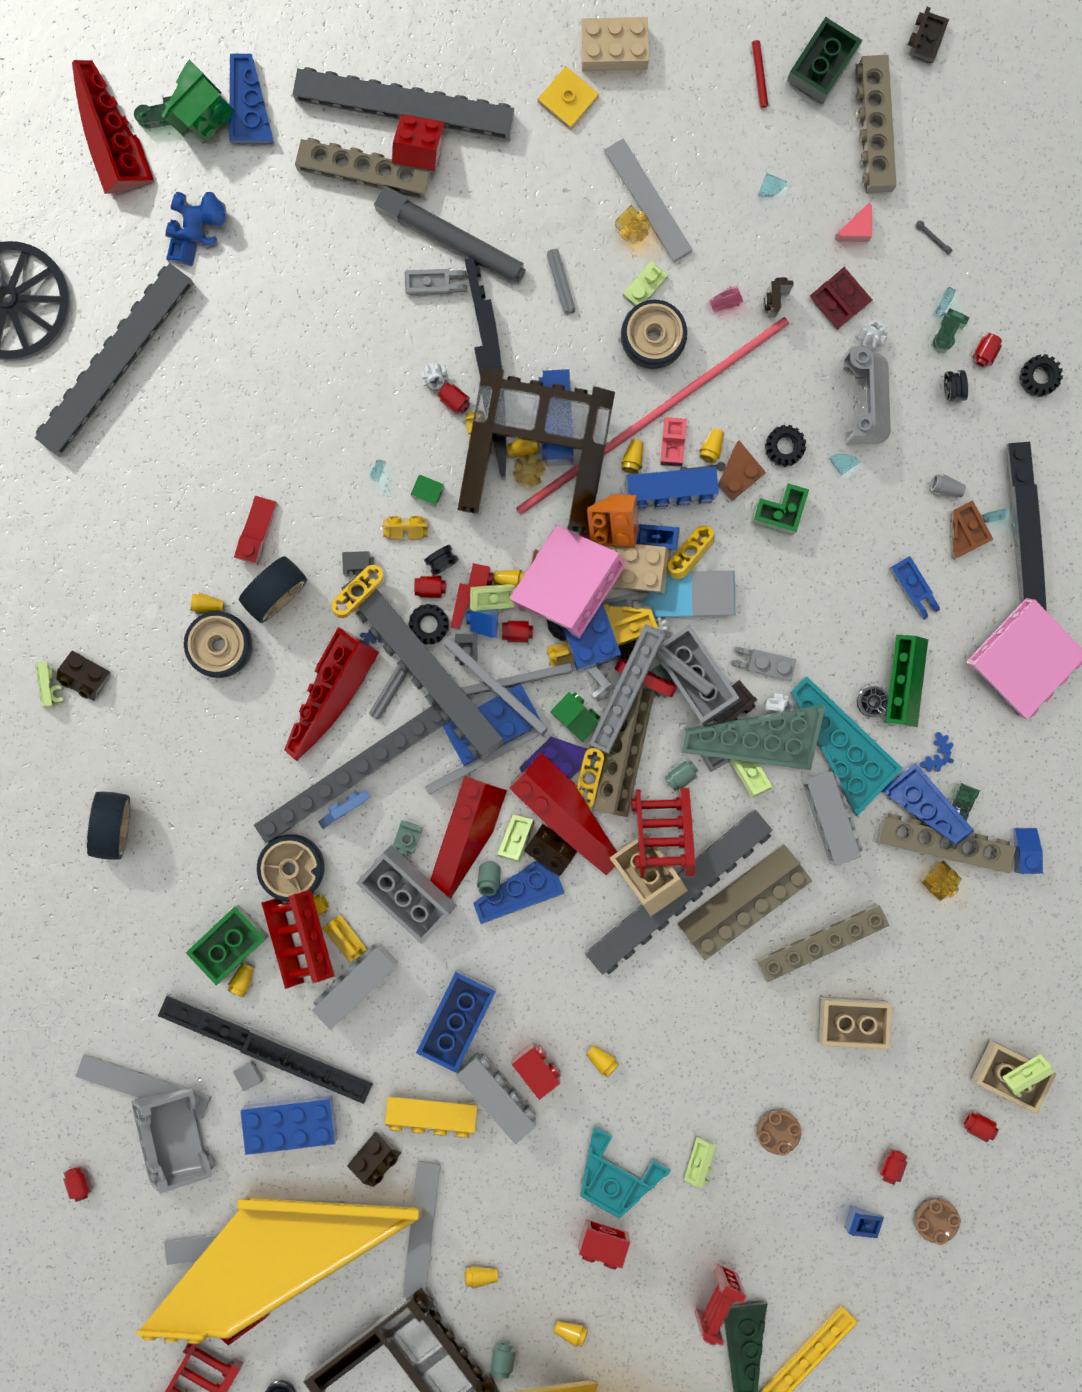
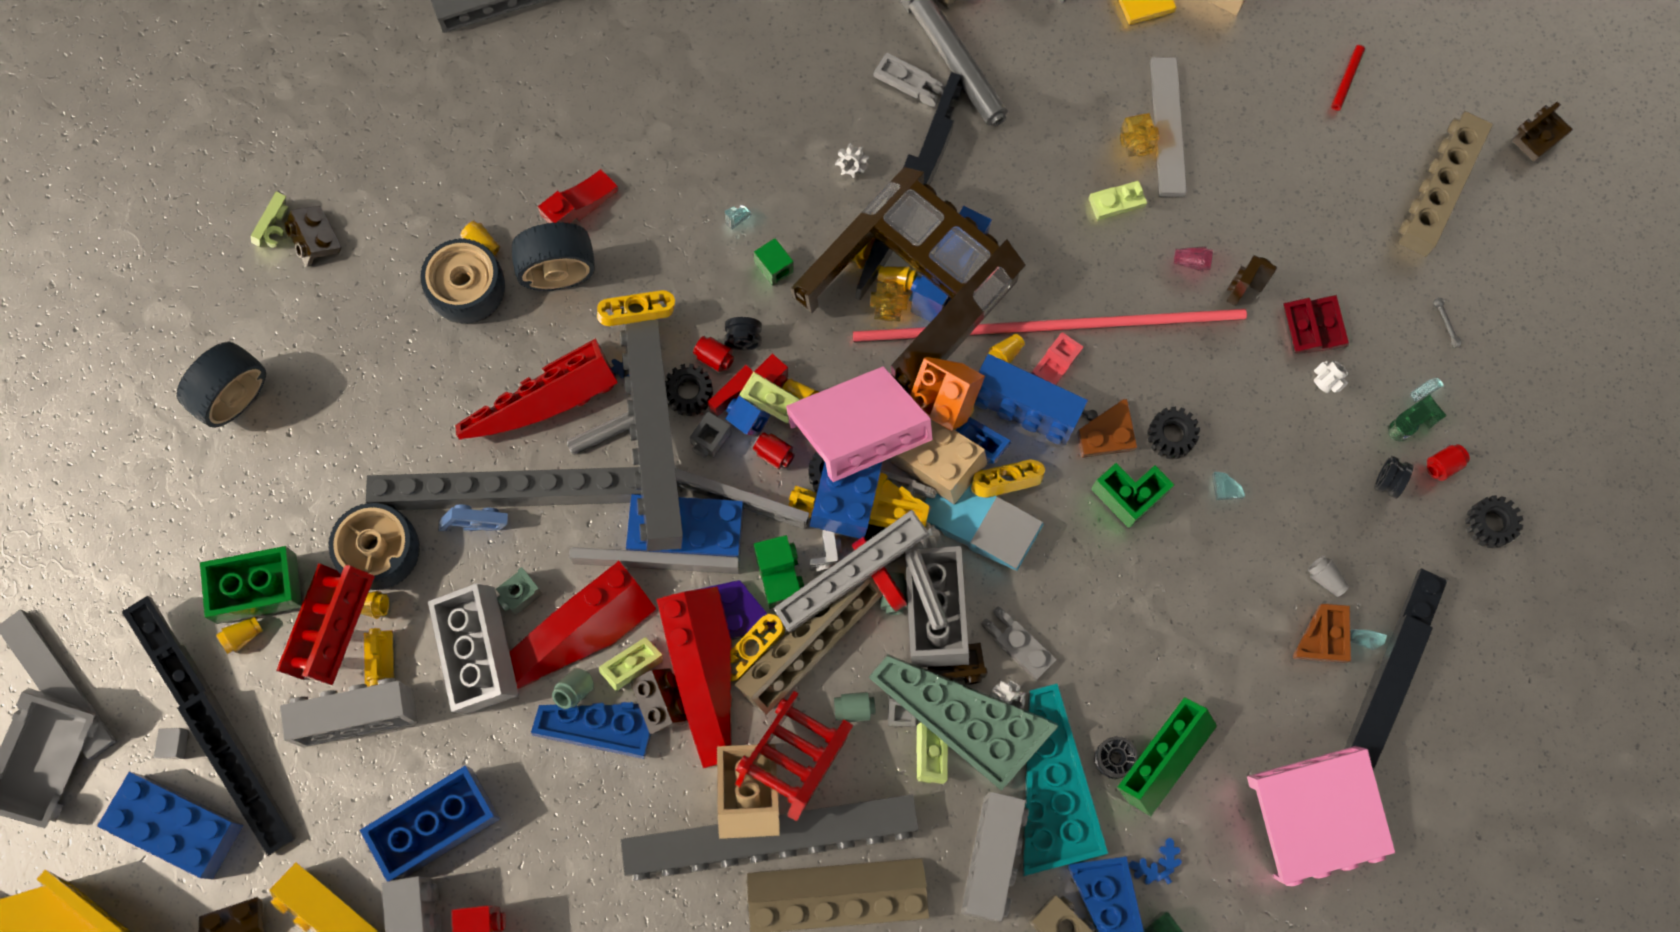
camera: 30 degrees right, 15 degrees down
dark grey brick [342,551,375,576] -> none
yellow hinge [382,515,428,539] -> none
red brick [437,382,470,415] -> none
light grey tile [443,637,548,736] -> none
light grey axle [547,249,575,313] -> none
tan wheel [621,299,687,369] -> none
yellow cone [699,428,725,463] -> none
clear light blue tile [758,173,787,197] -> none
dark green brick [787,17,863,104] -> none
coral slope [835,203,872,242] -> none
light grey windscreen [843,346,891,445] -> none
blue hinge [890,556,940,619] -> none

